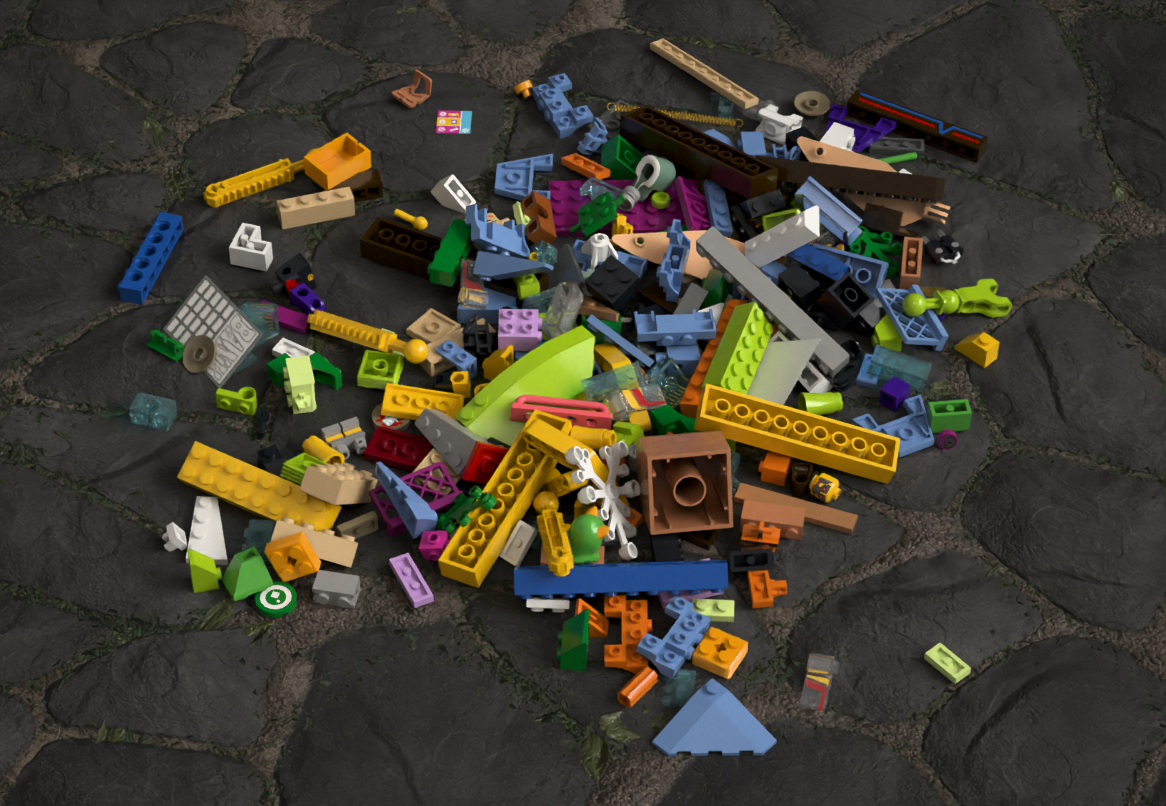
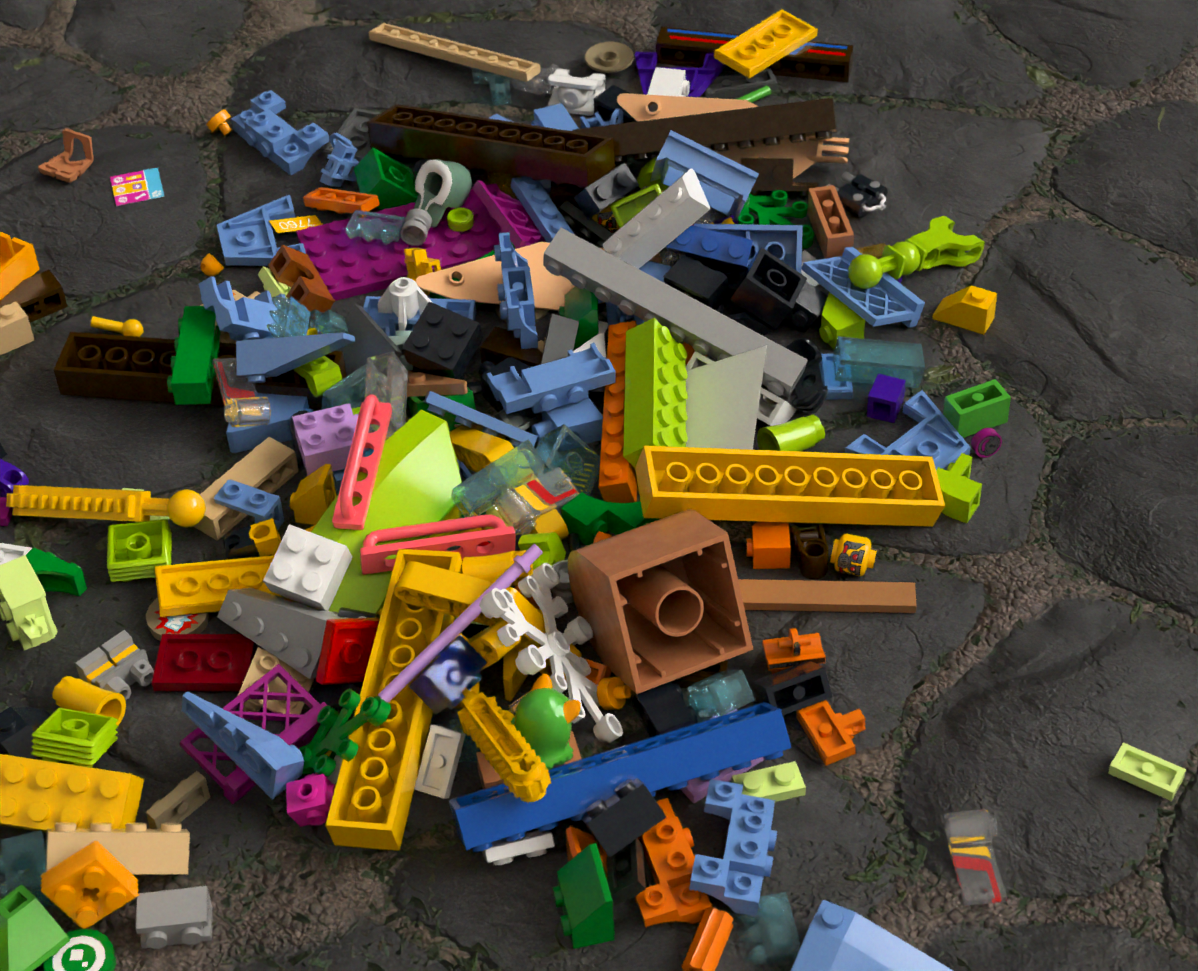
camera: 15 degrees left, 0 degrees up
tan brick [299,463,378,505] -> none
lavender plate [389,553,434,608] -> none
tan tile [406,308,461,345] -> none
white slope [431,174,476,214] -> none
black piece [462,313,498,356] -> none
green plate [569,191,626,237] -> none
yellow piece [607,103,743,127] -> none
light orange brick [692,627,748,679] -> none
nougat brick [740,500,806,540] -> none
none -> light orange hinge [200,253,224,276]
none -> white brick [263,524,353,611]
none -> clear light blue plate [267,297,311,338]
none -> yellow sticker [269,215,323,233]
none -> coral piece [332,394,392,530]
none -> lavender bar [378,544,543,703]
none -> clear blue brick [409,635,488,714]
none -> black brick [582,778,666,857]
none -> light orange tile [597,677,631,710]
none -> pearl dark grey plate [606,838,646,905]
none -> clear light blue brick [687,670,755,717]
none -> yellow tile [714,10,818,78]
none -> lime brick [936,453,982,523]

